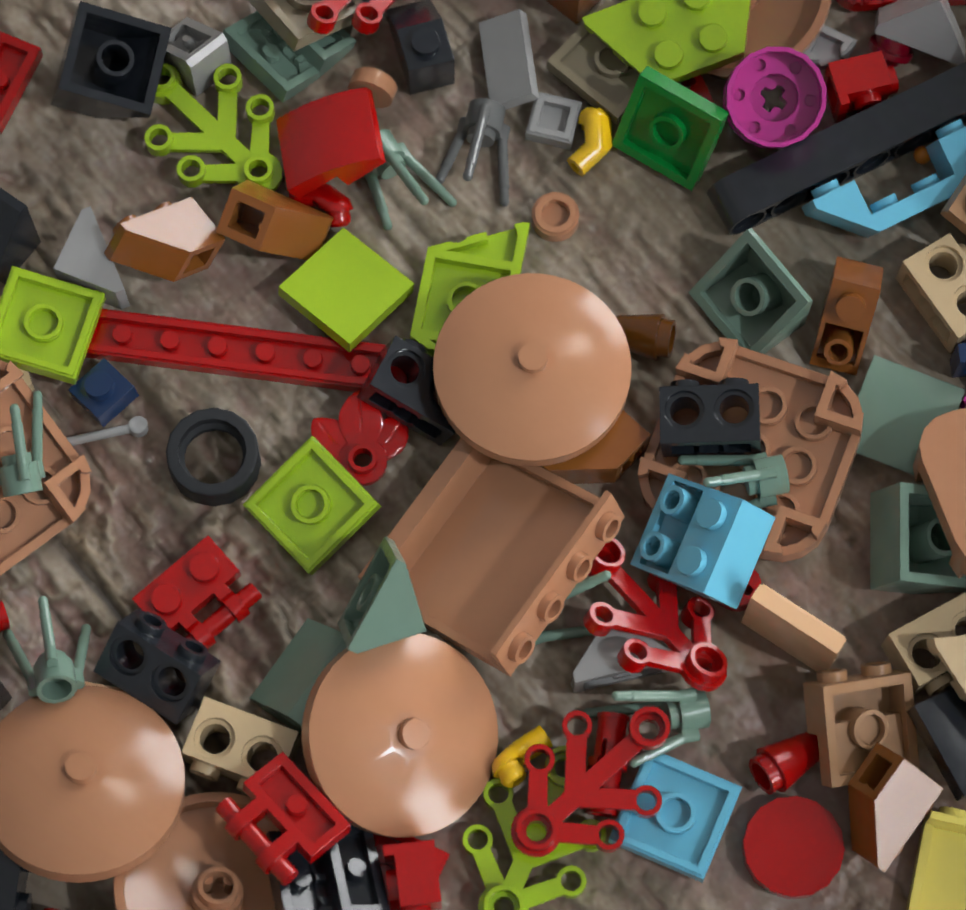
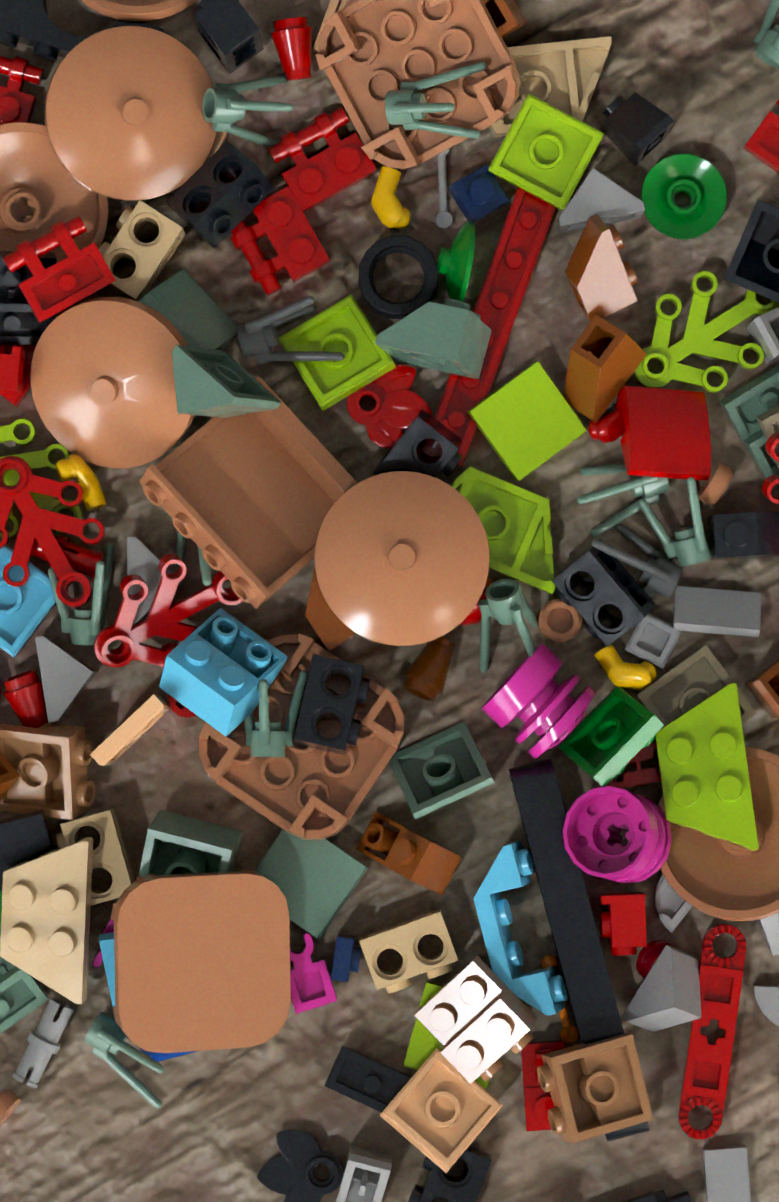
camera: 105 degrees right, 15 degrees up
none -> light grey slope [35,636,97,723]
none -> dark grey plant [237,296,344,365]
none -> red plate [267,107,377,213]
none -> yellow arm [371,166,411,230]
none -> sand green slope [375,299,492,380]
none -> green dish [437,221,475,302]
none -> sand green plant [478,579,539,673]
none -> dark pink wheel [481,642,597,759]
none -> black brick [552,539,655,647]
none -> sand green plant [638,477,713,566]
none -> green dish [641,154,727,240]

